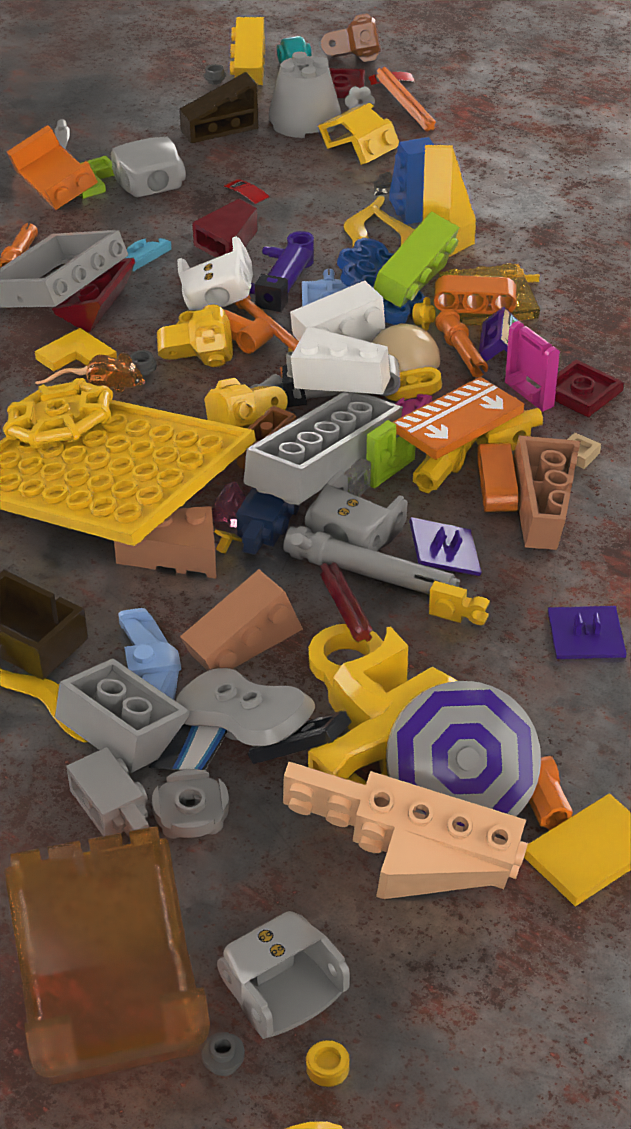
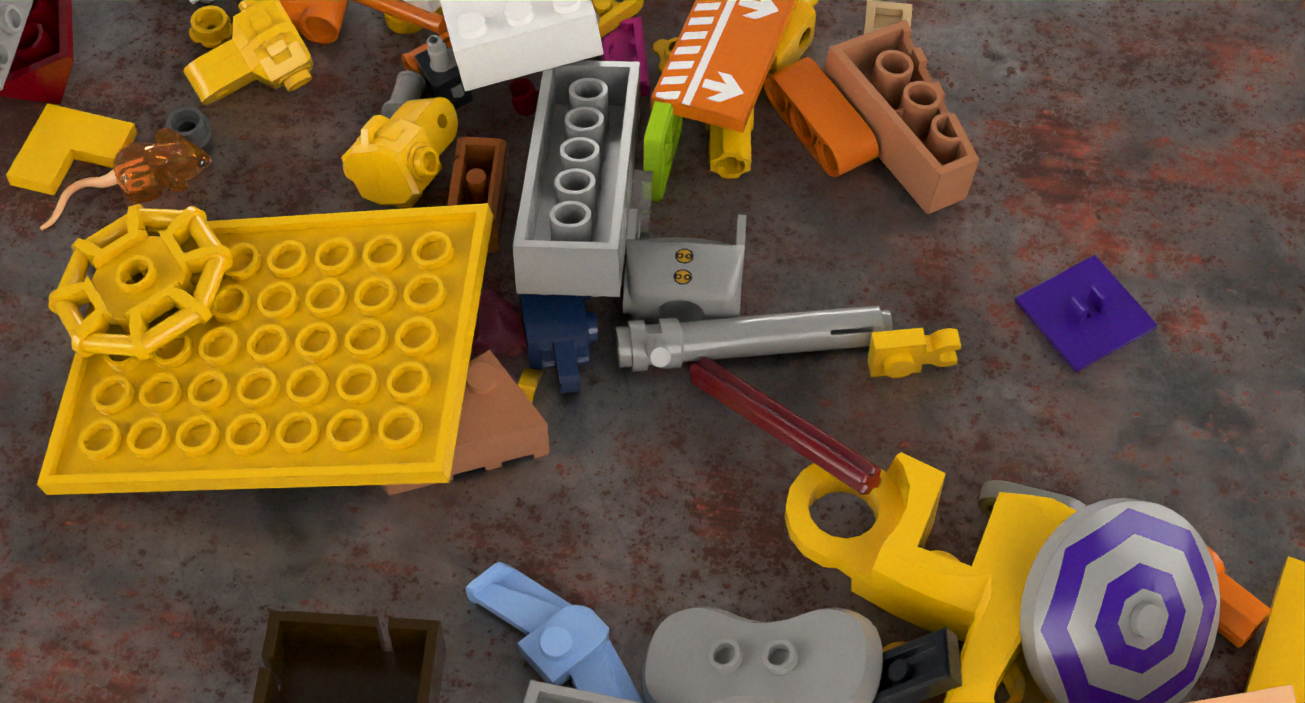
camera: 30 degrees left, 15 degrees up
nougat wedge [180,569,303,671] -> none
piece [409,517,482,576] -> none

